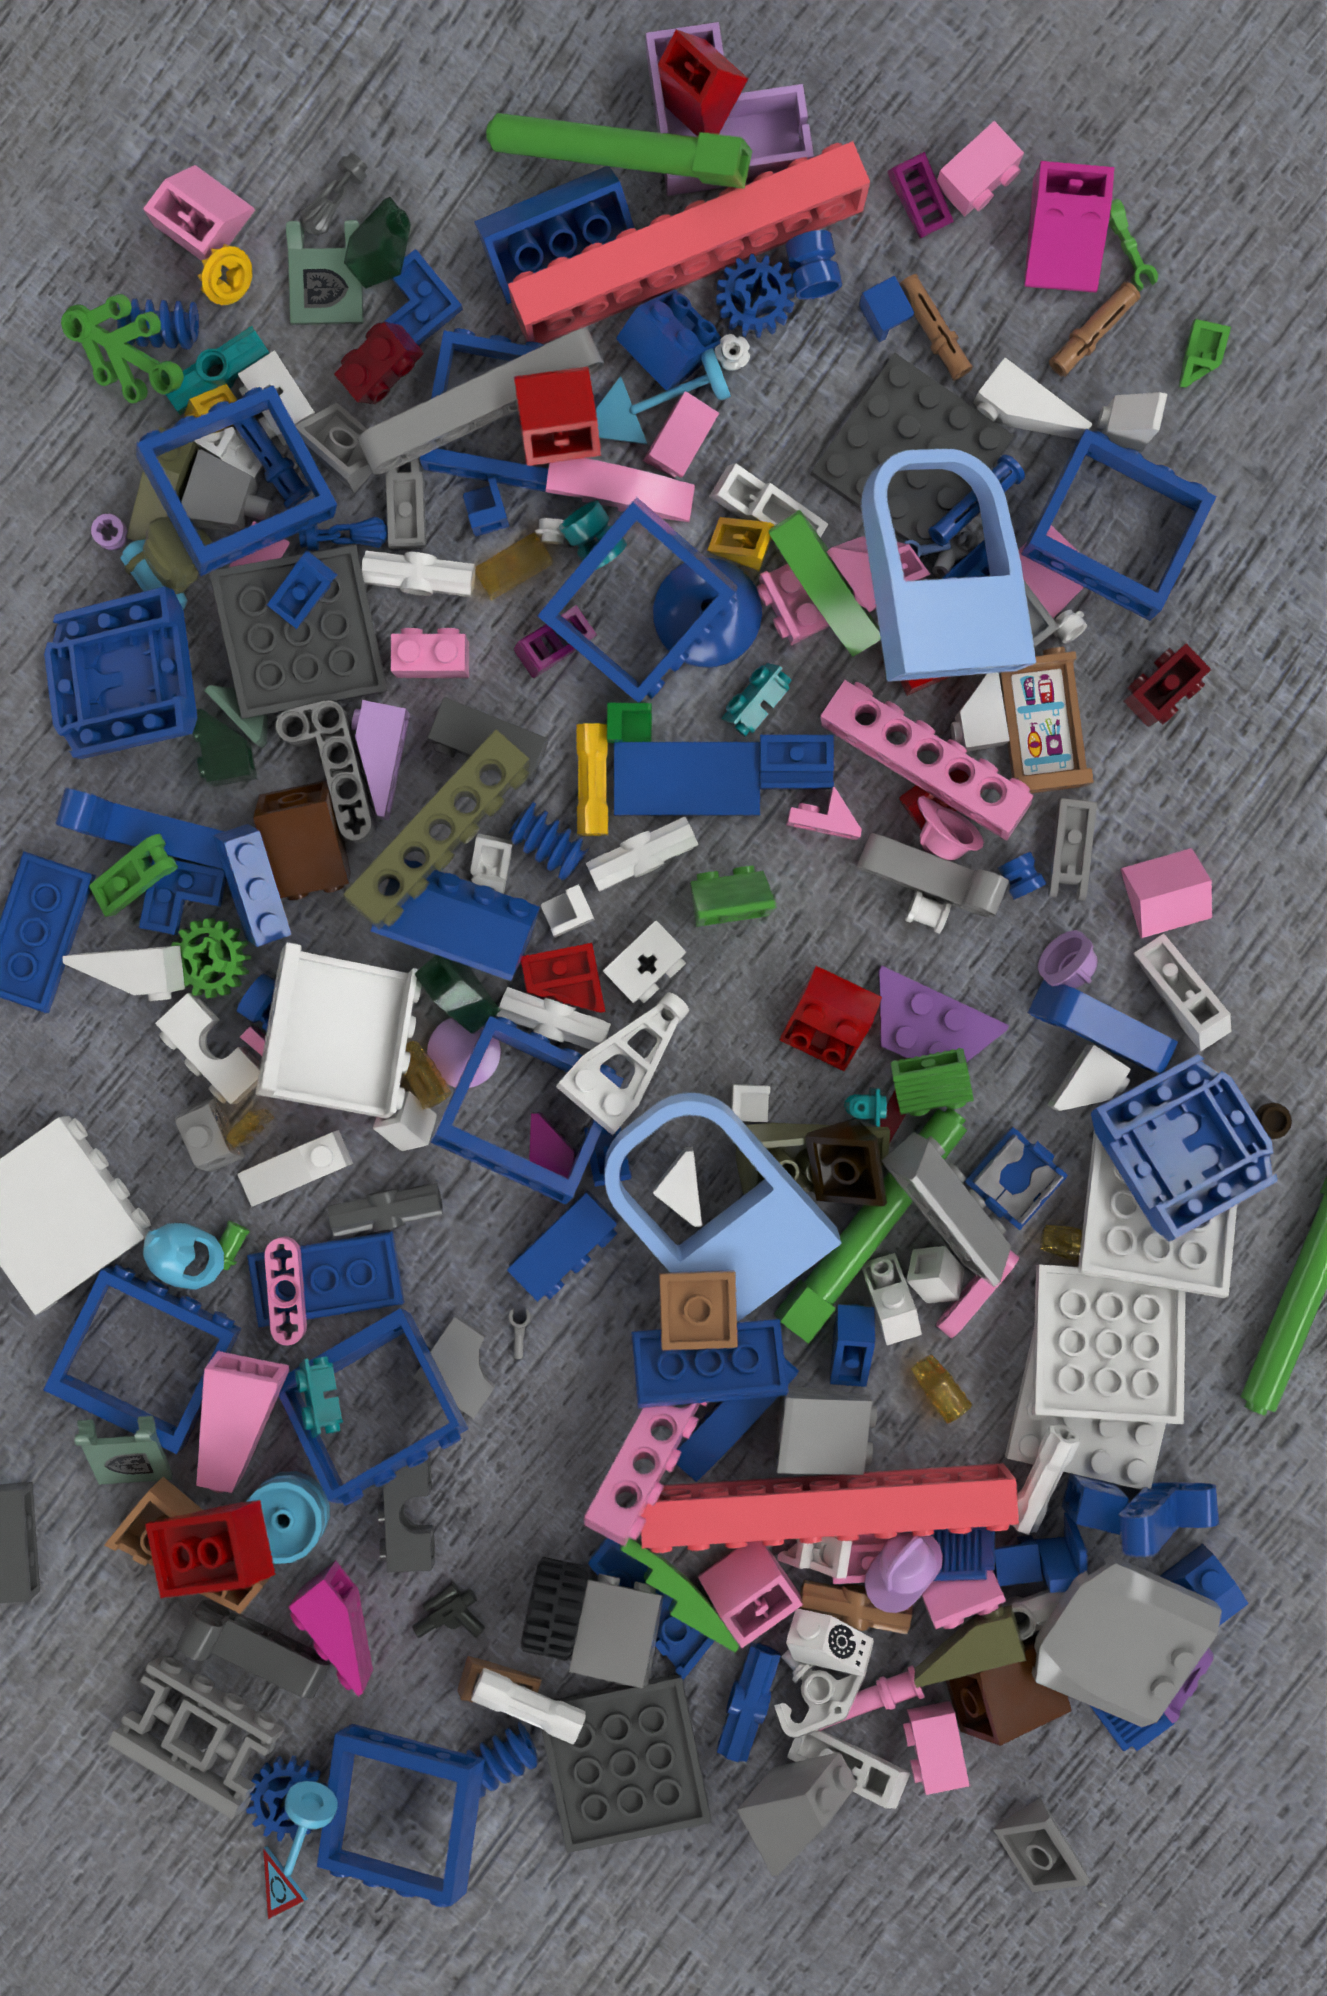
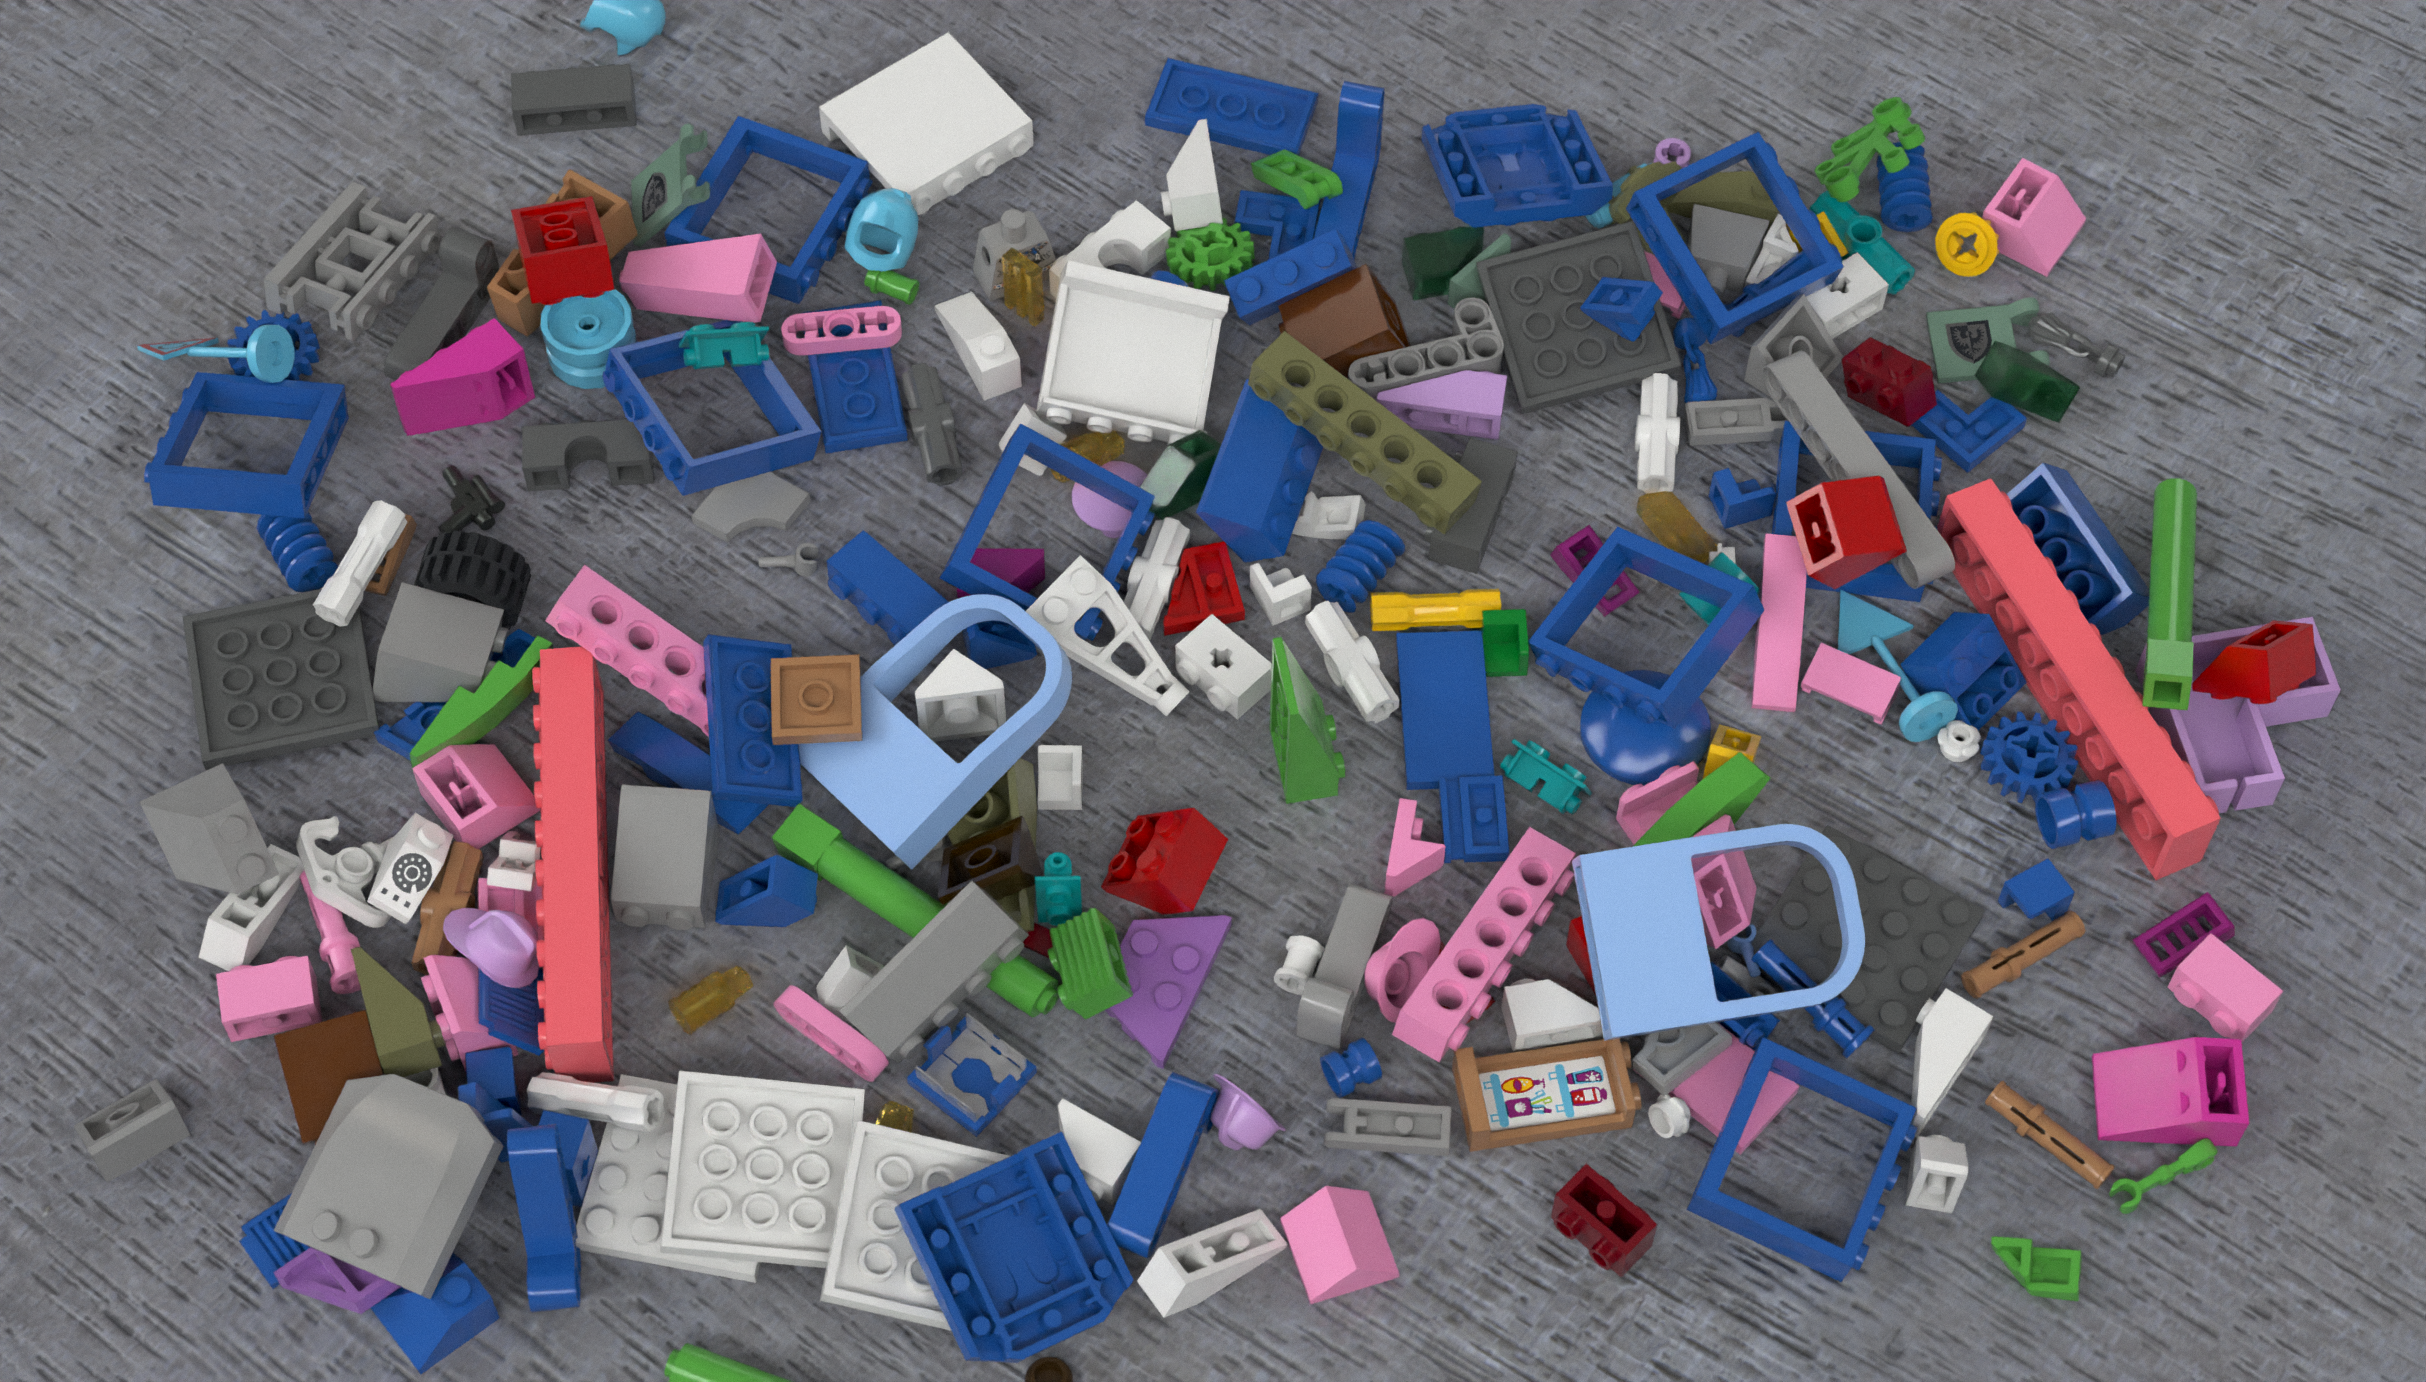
camera: 90 degrees right, 30 degrees down
bright pink brick [391,628,469,678] -> none
white slope [709,463,828,538] -> none
blue piece [717,1643,781,1762] -> none
white slope [861,1253,922,1345] -> none

